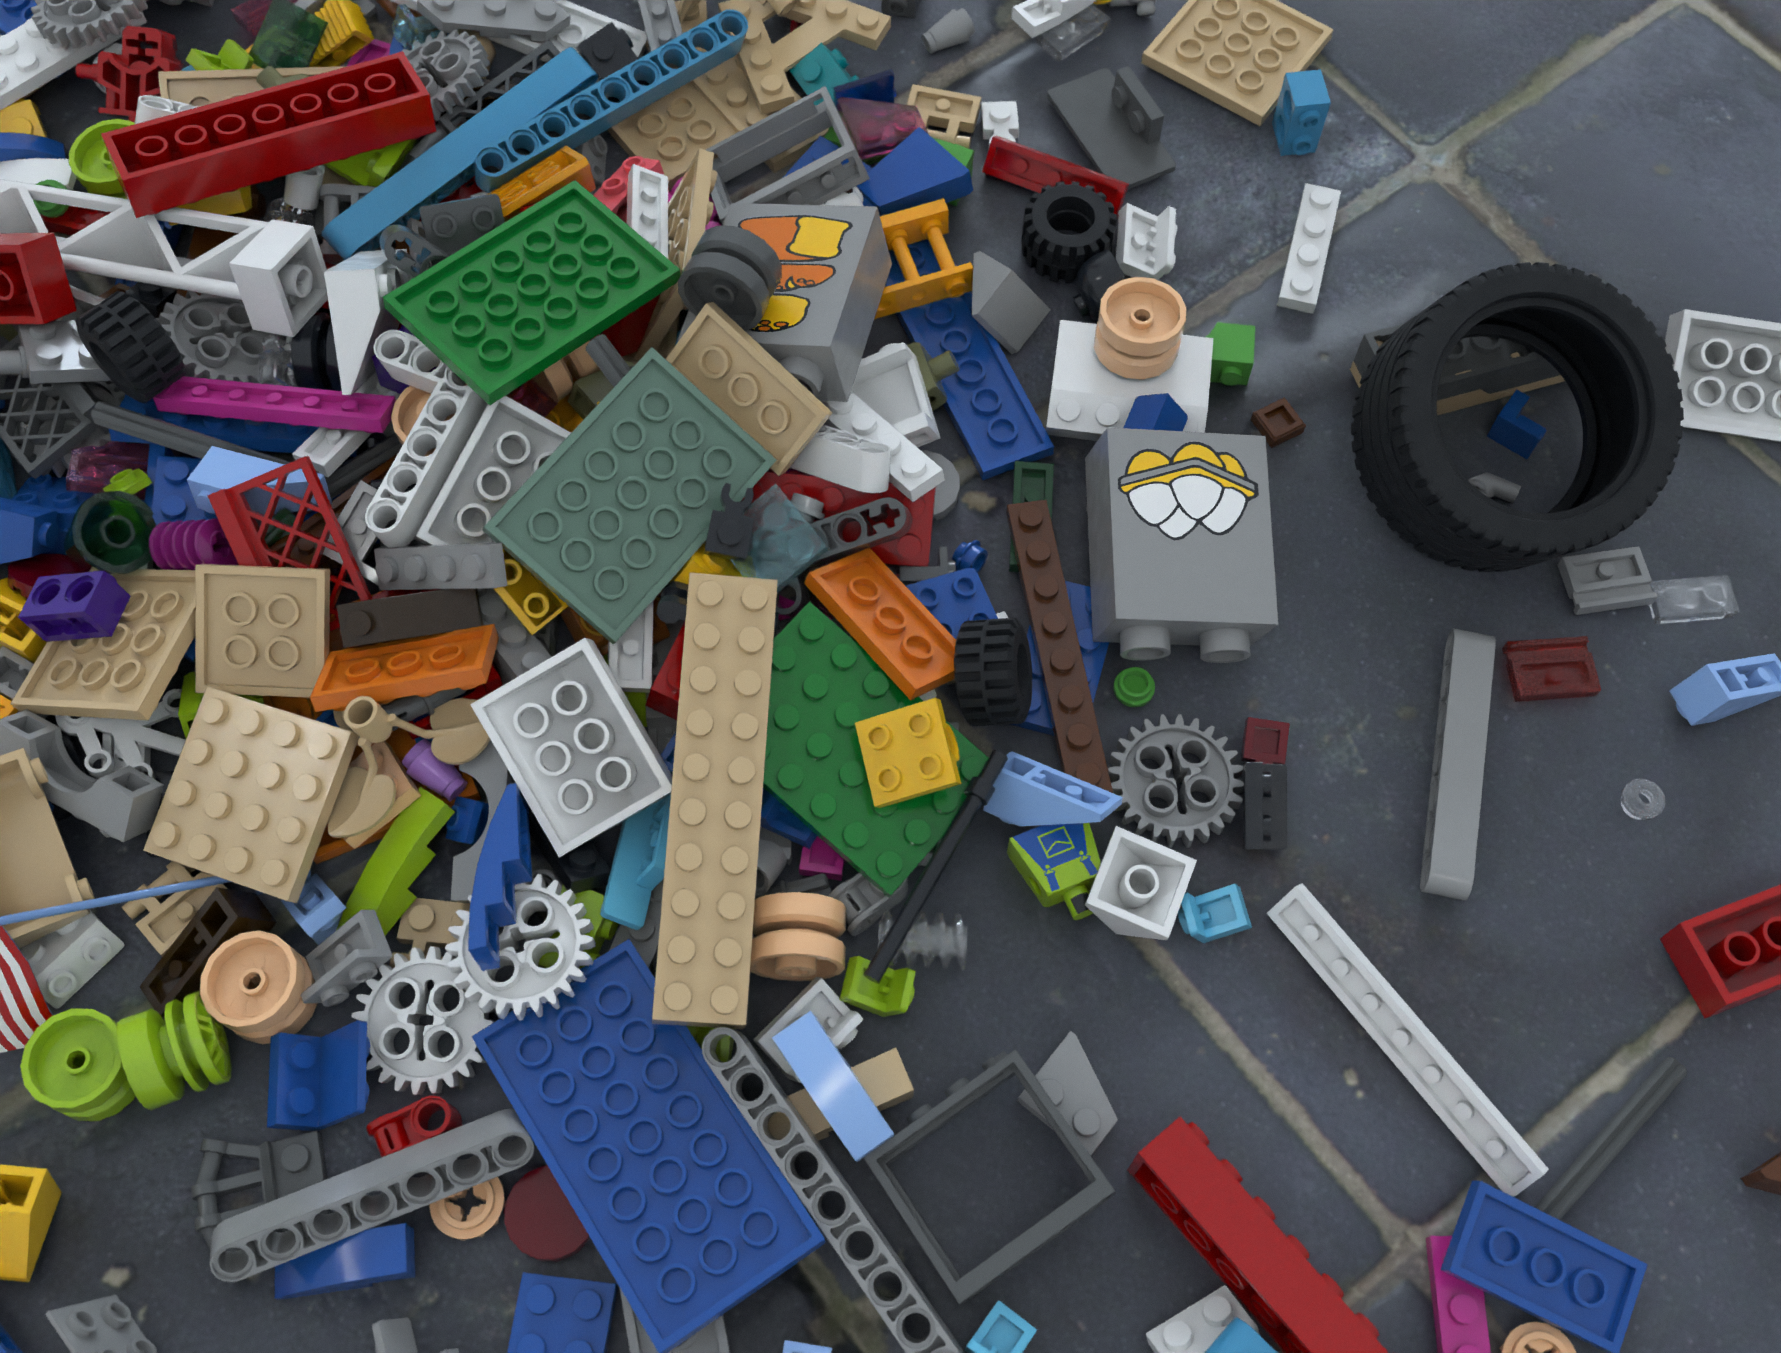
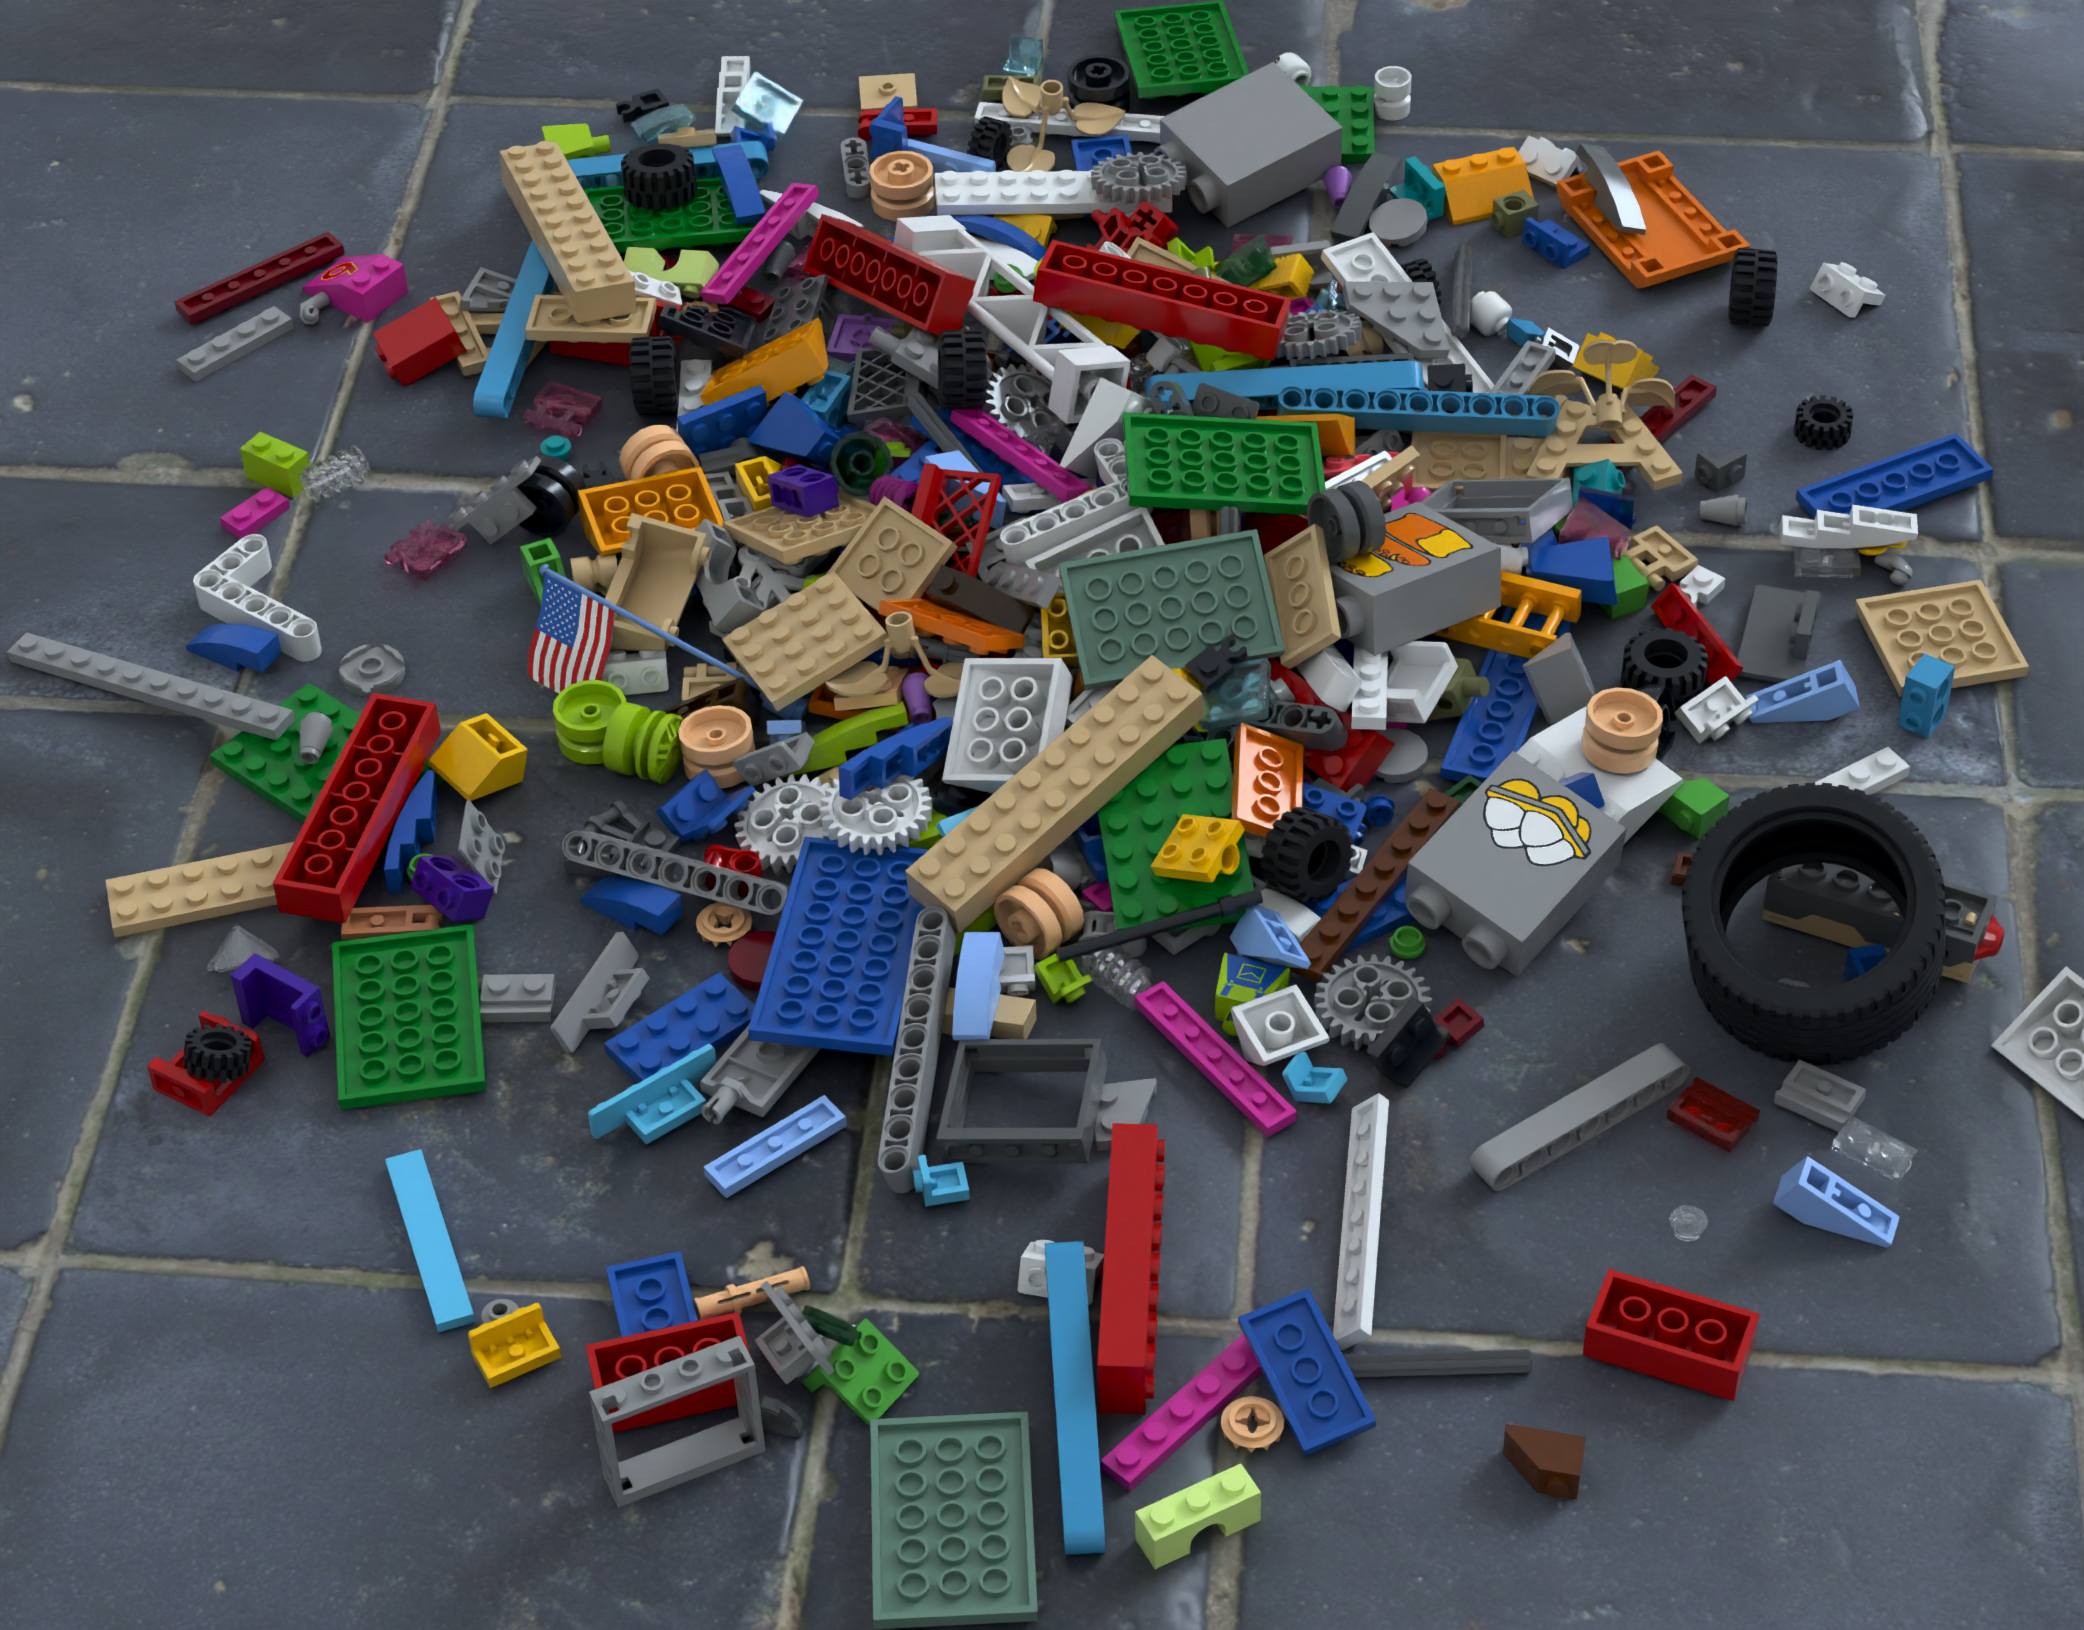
camera: 45 degrees right, 20 degrees down
none -> dark pink plate [1135,981,1297,1138]
none -> white slope [1257,888,1321,943]
none -> light blue slope [1746,660,1860,723]

